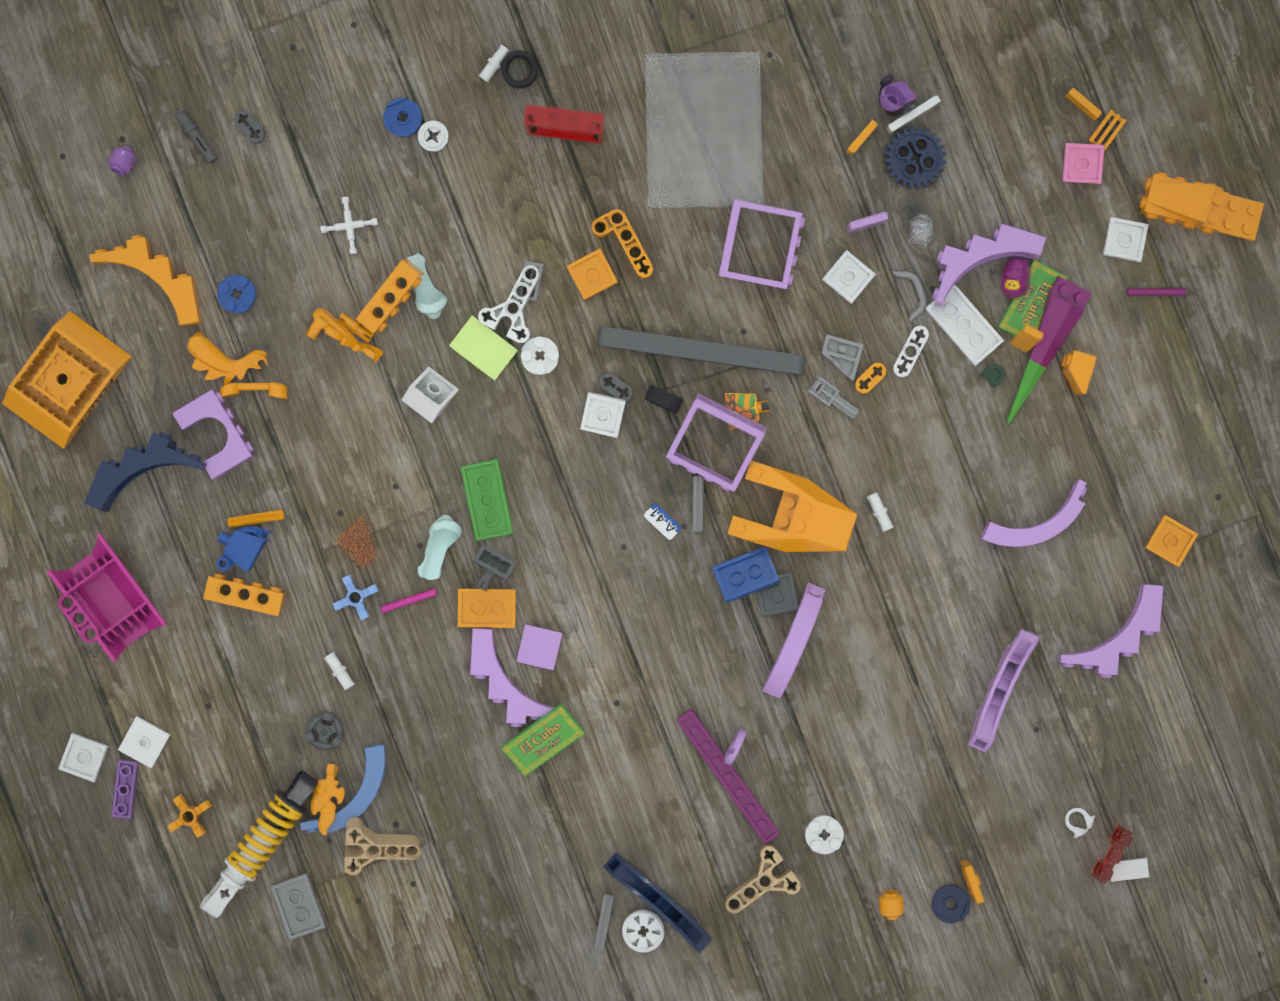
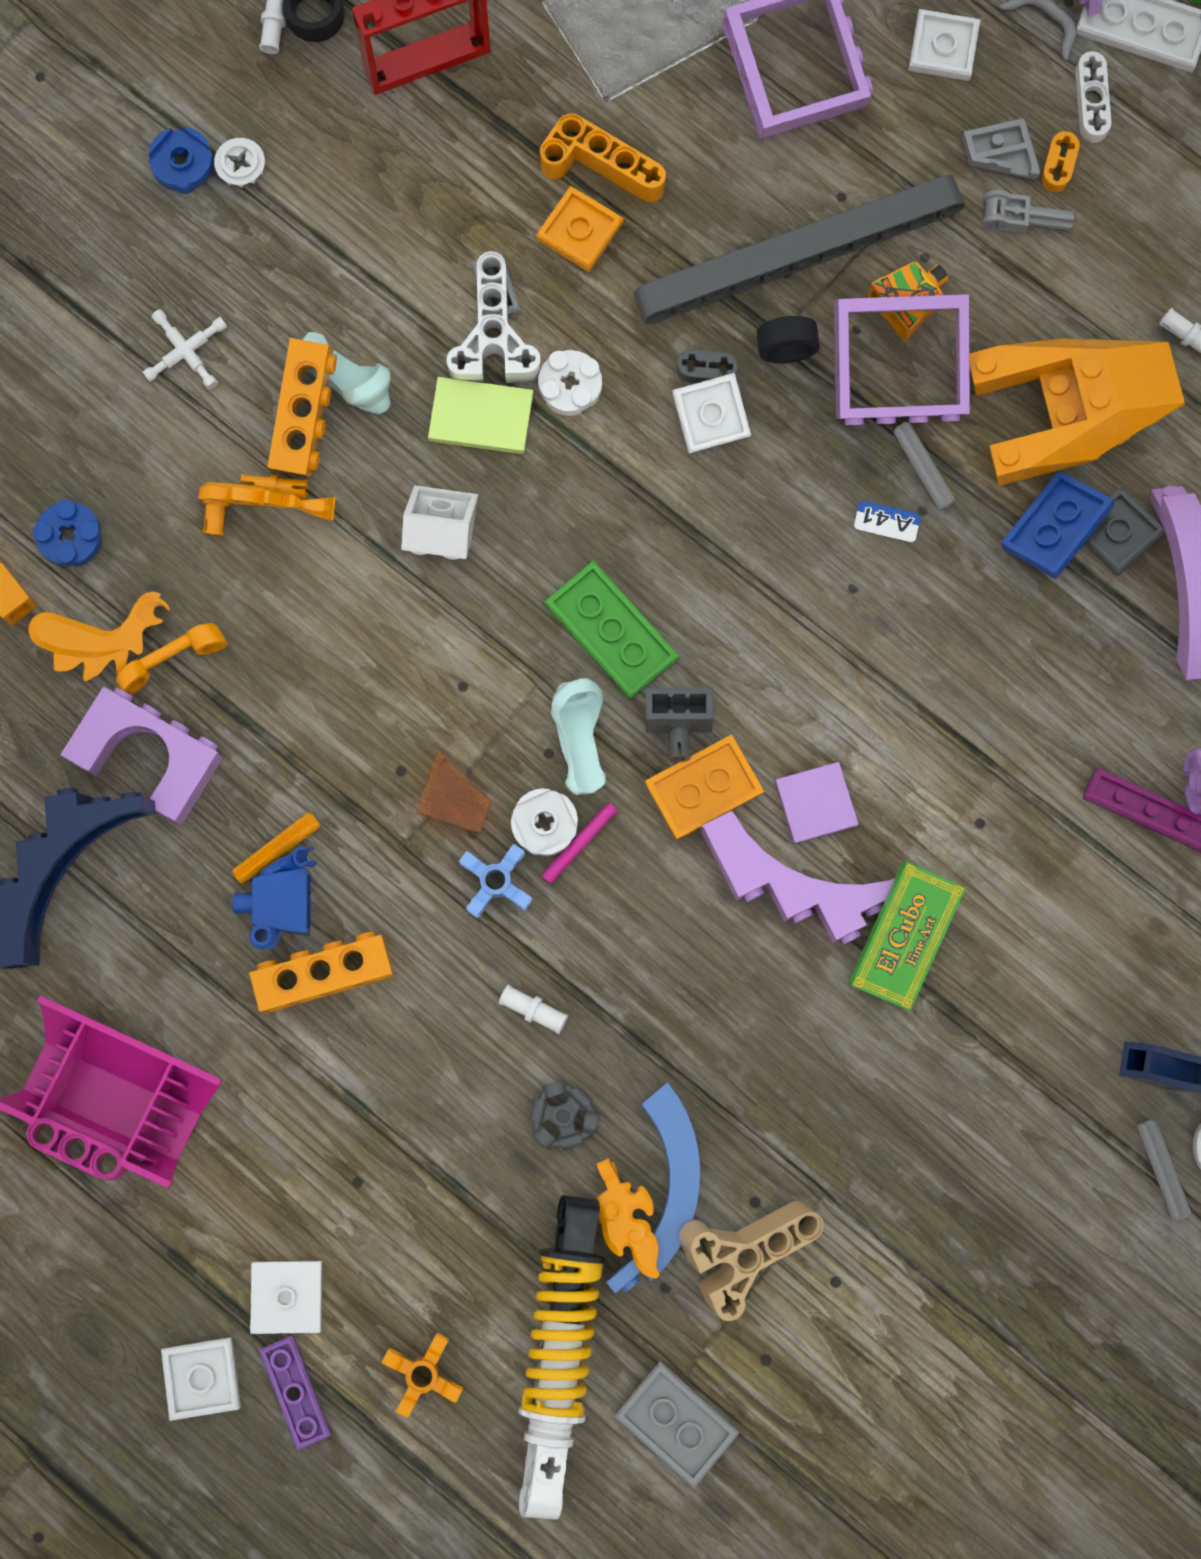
camera: 30 degrees left, 10 degrees down
none -> white plate [511,788,578,856]

